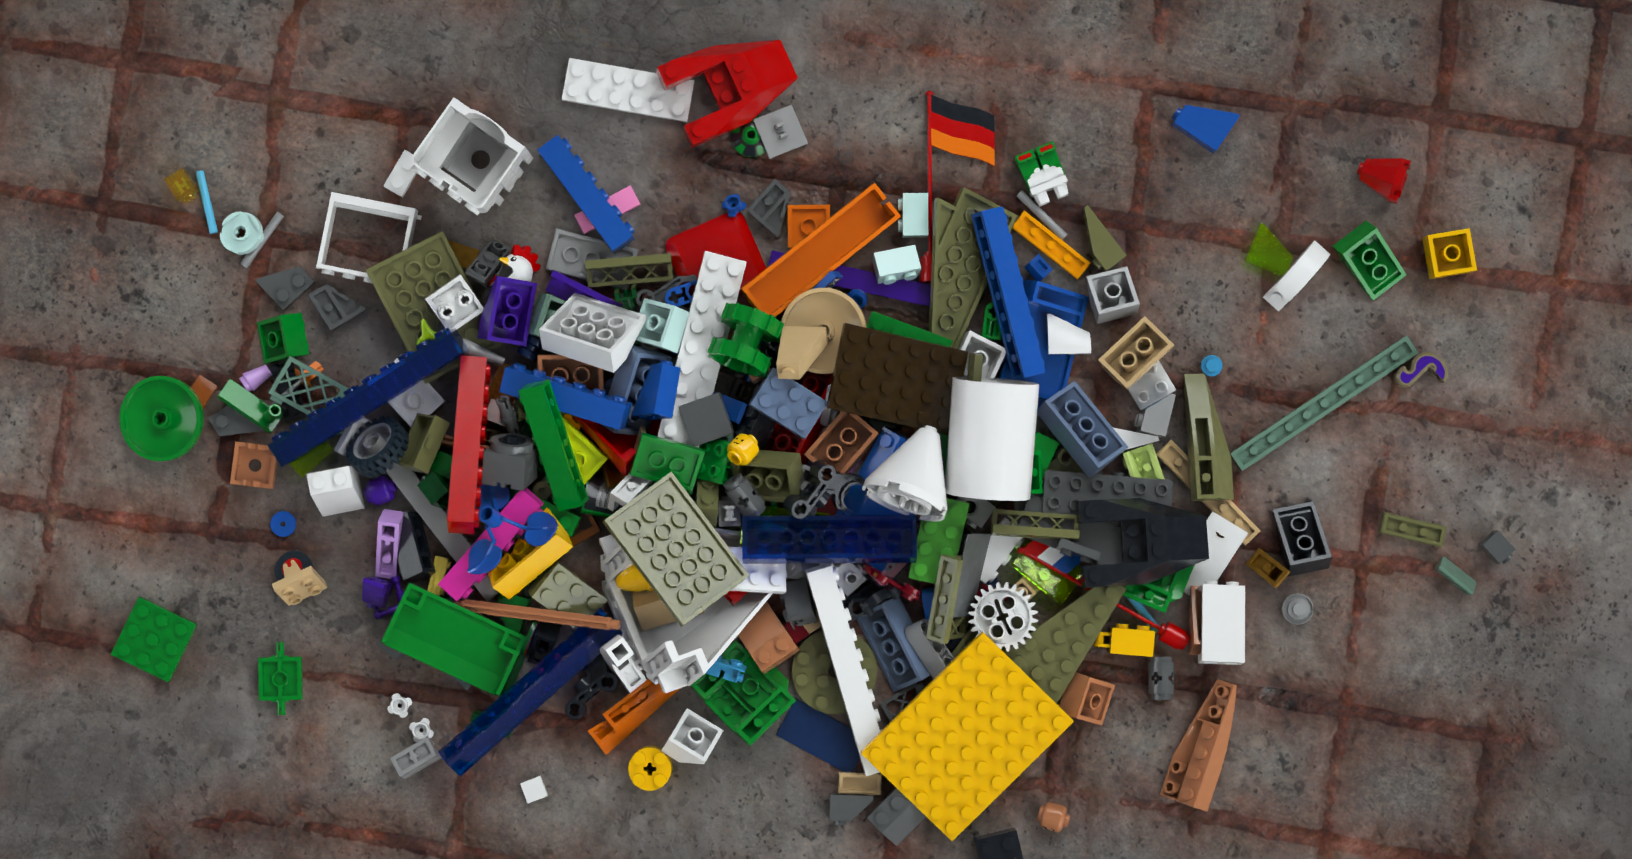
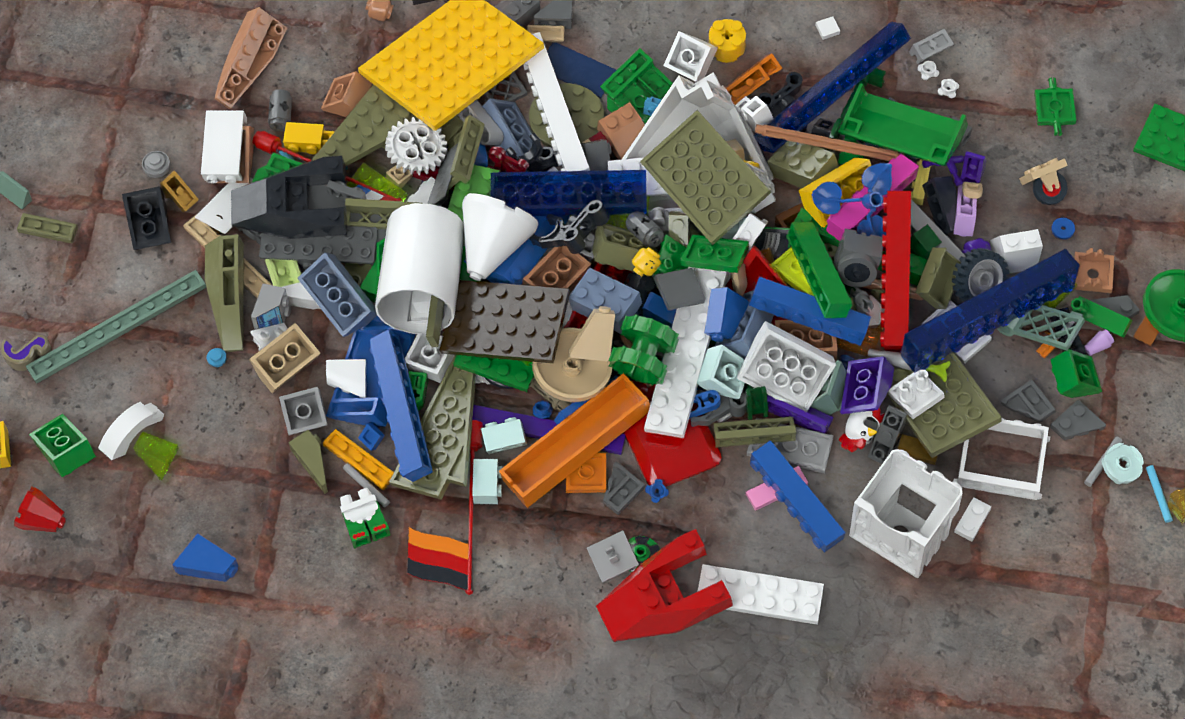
camera: 175 degrees left, 25 degrees down
none -> tan tile [962,182,983,199]

